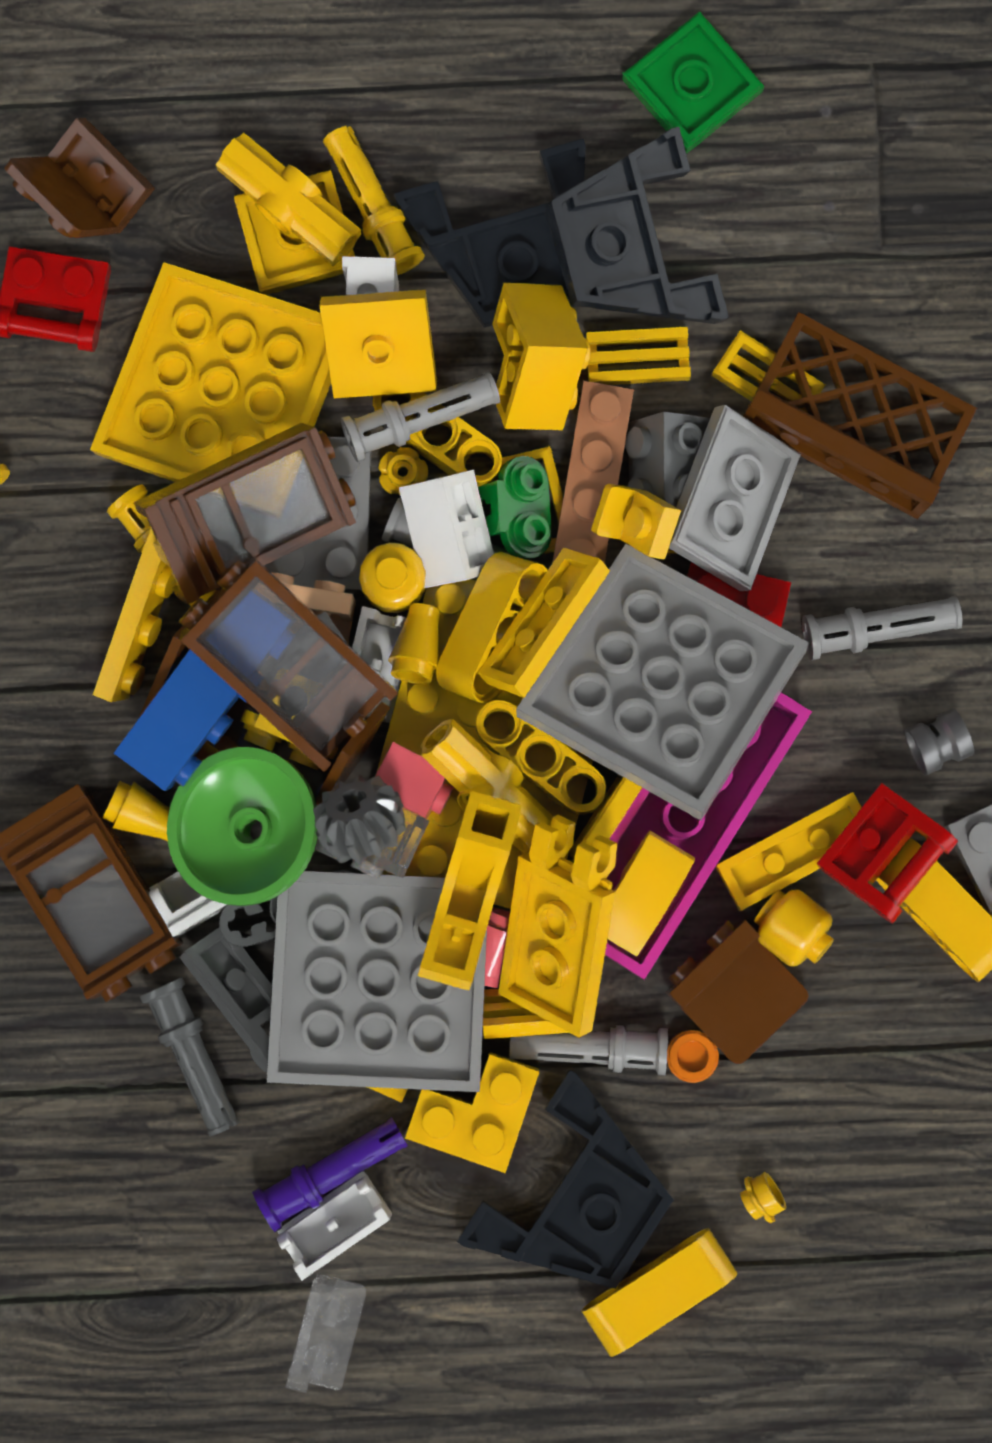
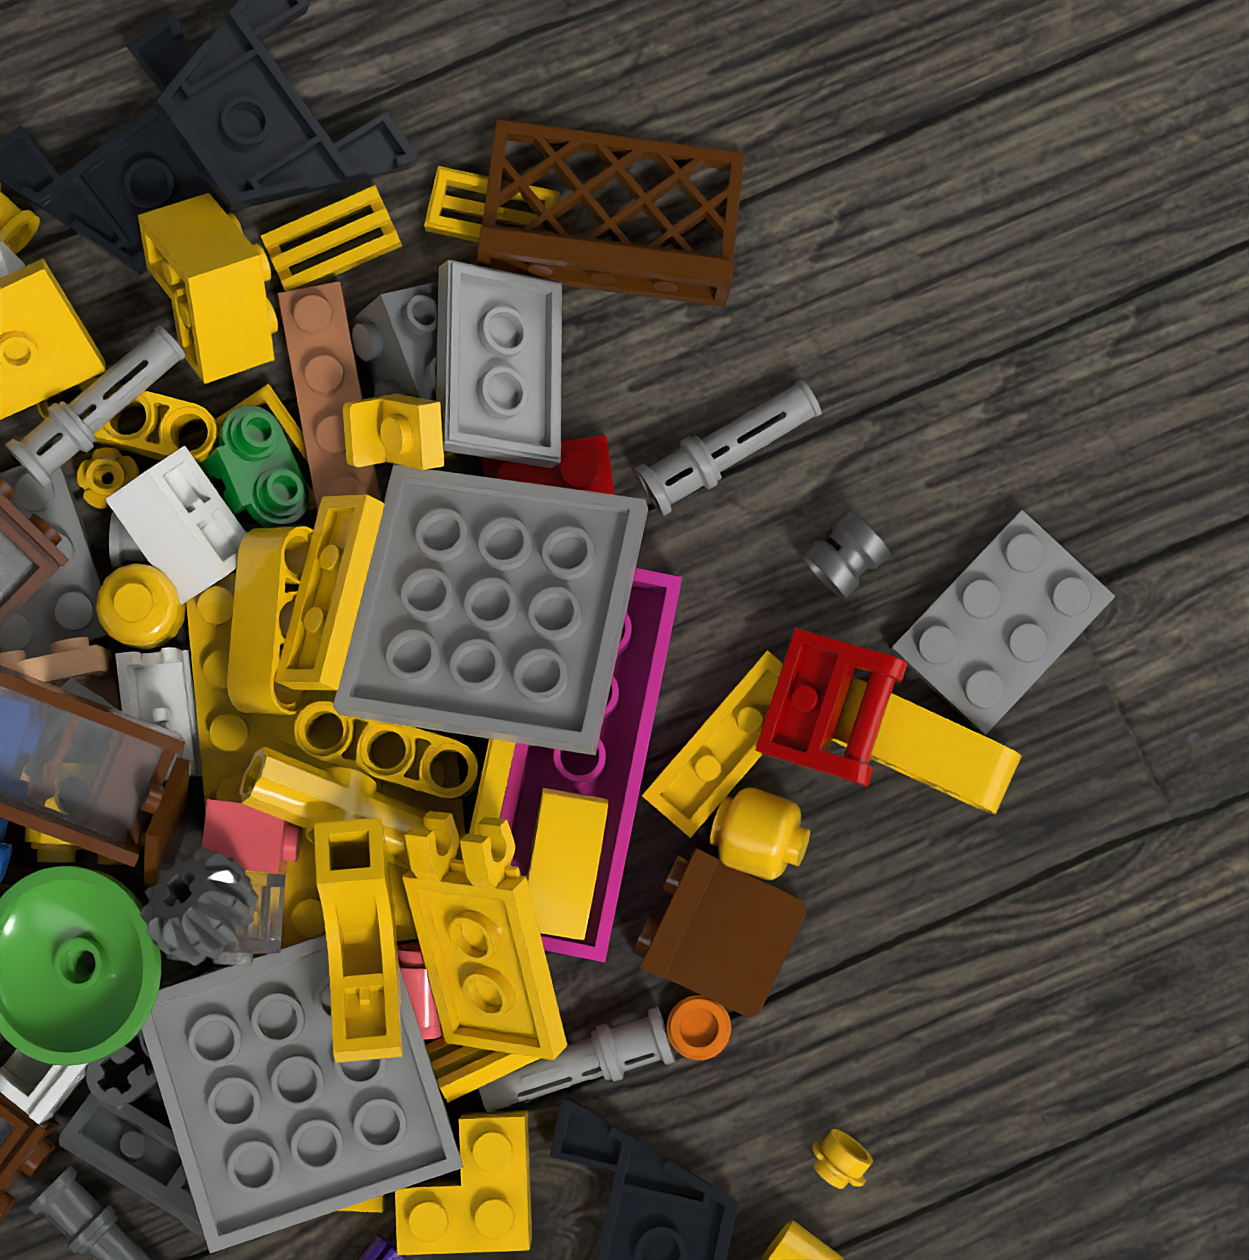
camera: 20 degrees left, 0 degrees up
yellow cone [388,603,440,684] -> none

